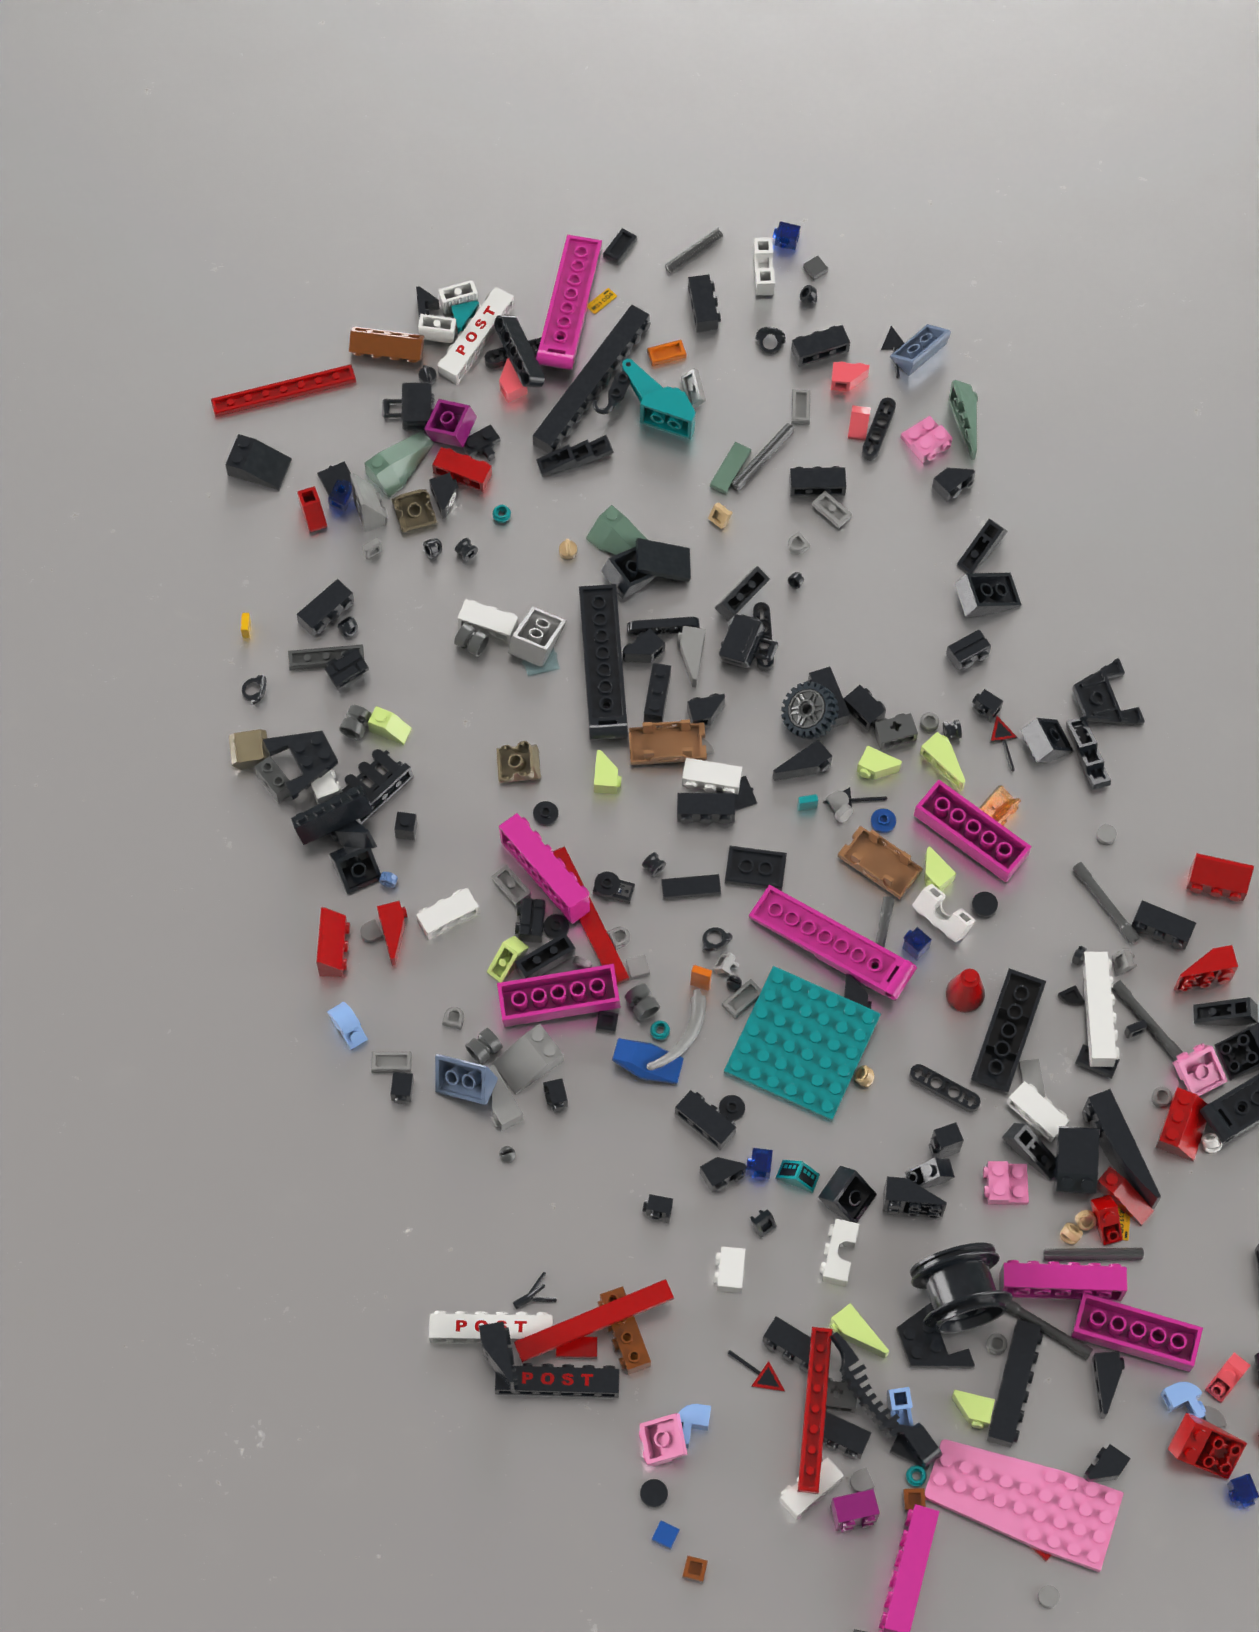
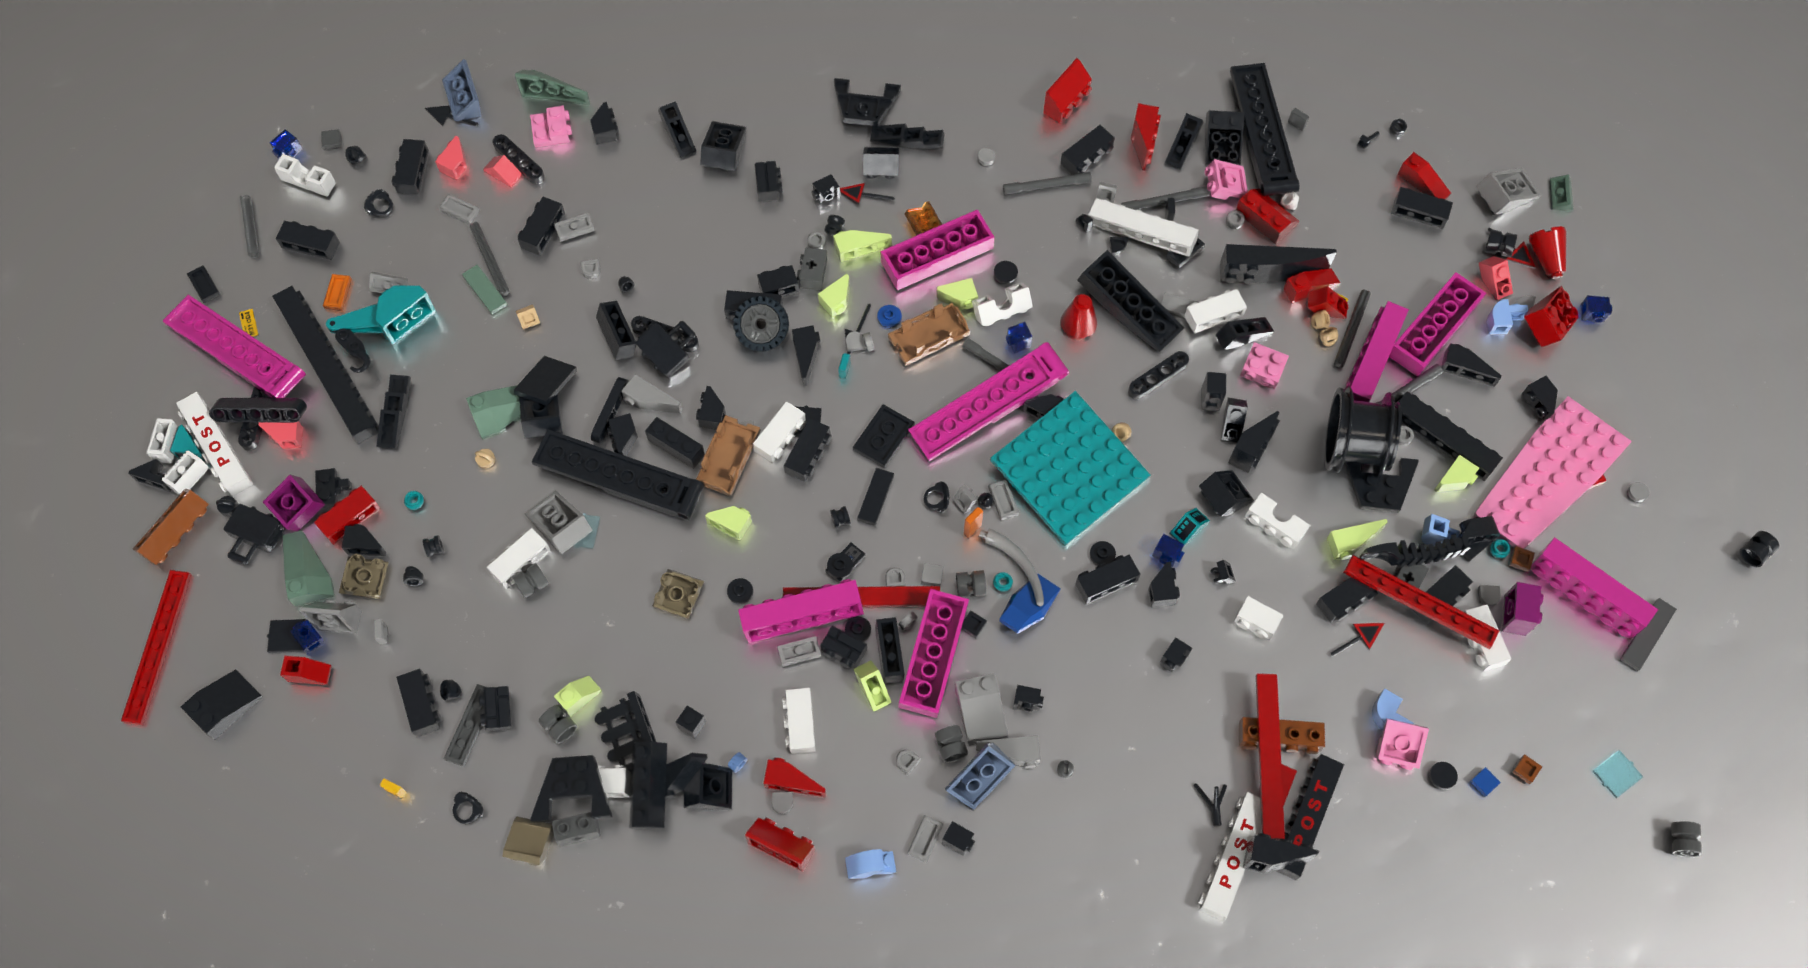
camera: 65 degrees left, 0 degrees up
black slope [1054,1126,1100,1194] -> none

